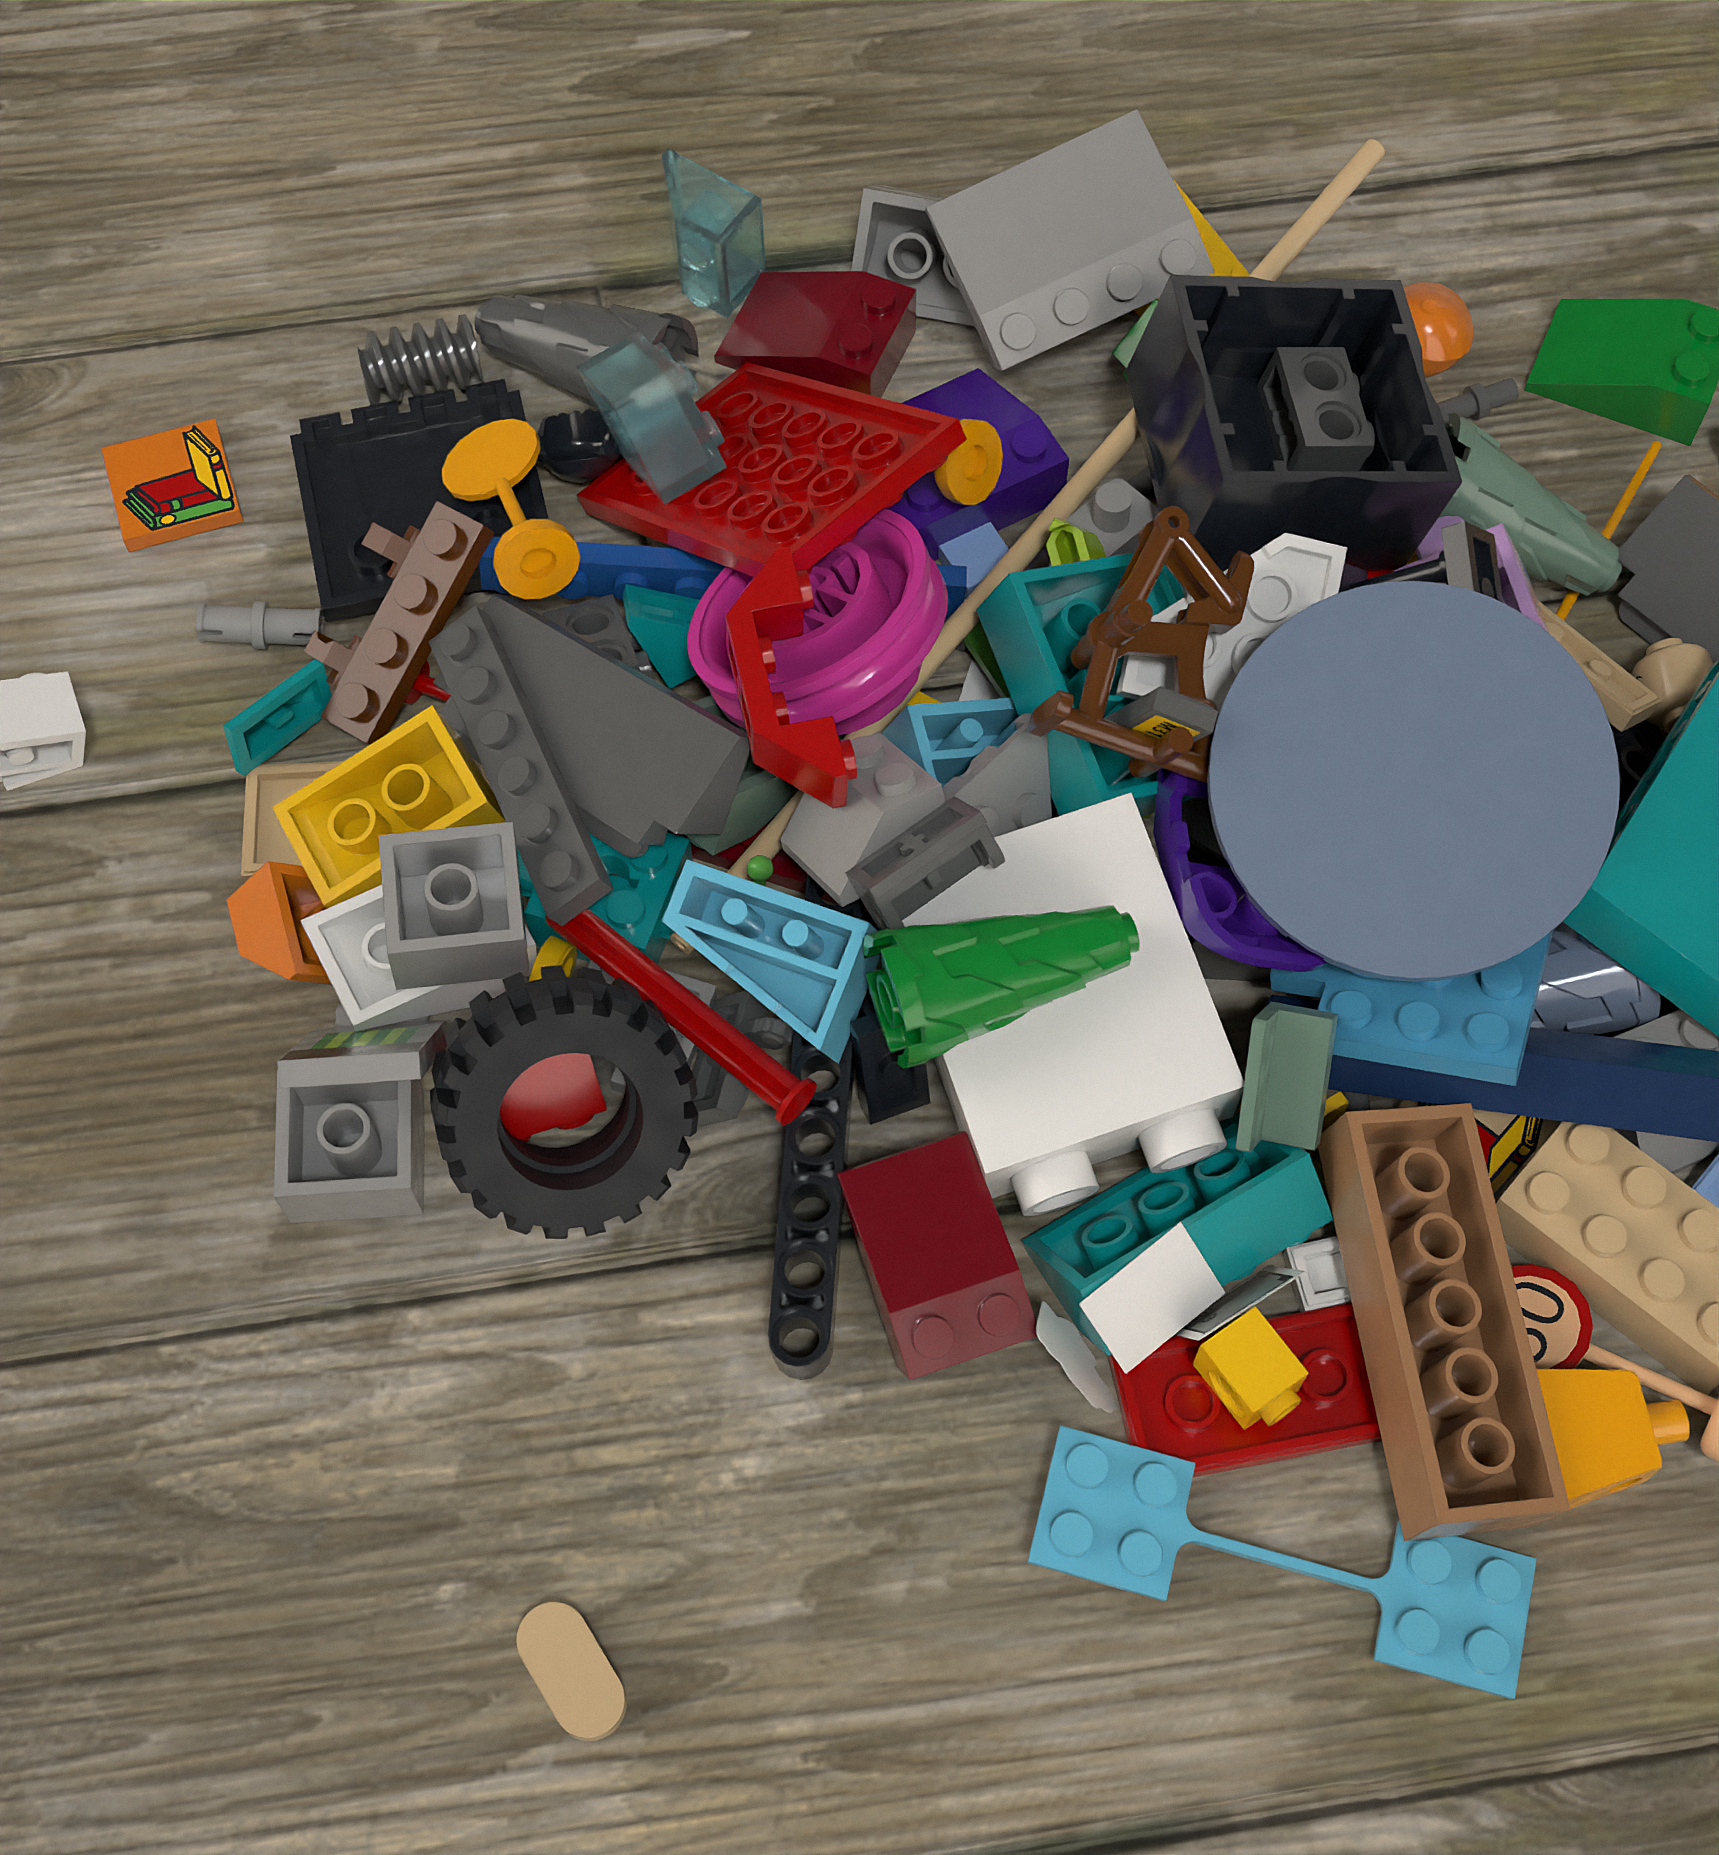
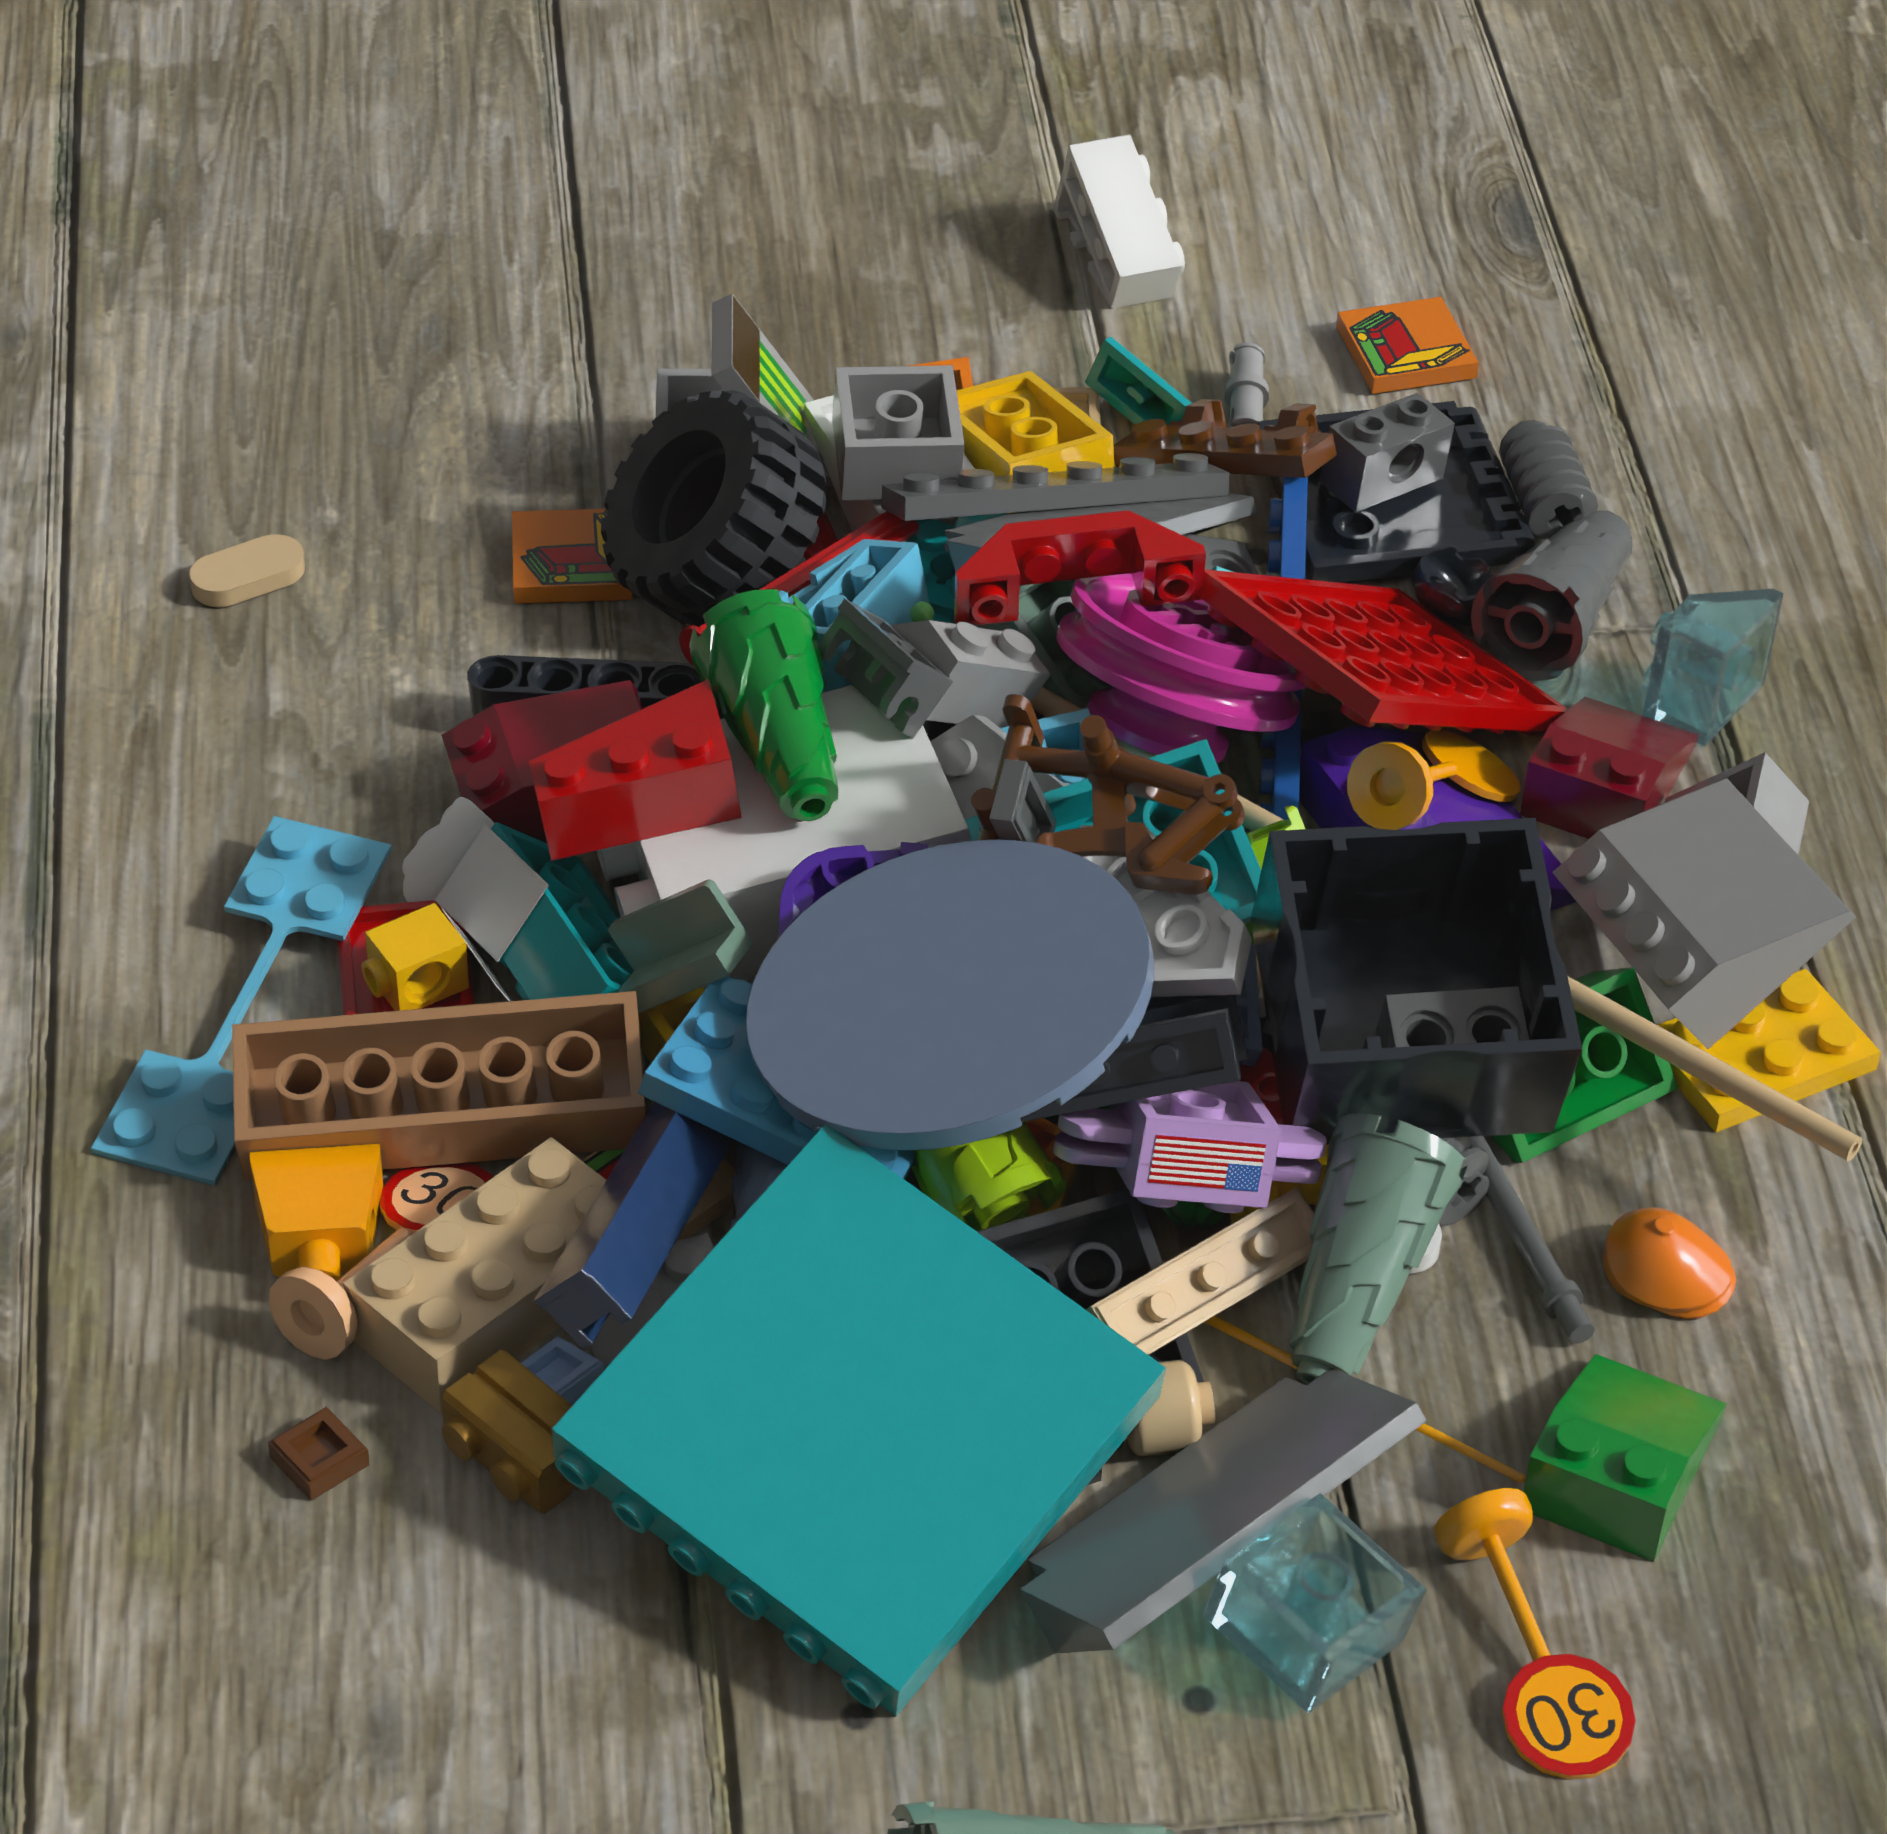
camera: 90 degrees right, 20 degrees down
light orange piece [442,419,580,599] -> none
clear light blue brick [576,330,727,504] -> none
none -> orange tile [512,509,633,604]
none -> red wedge [529,679,742,861]
none -> dark grey brick [1319,393,1455,513]

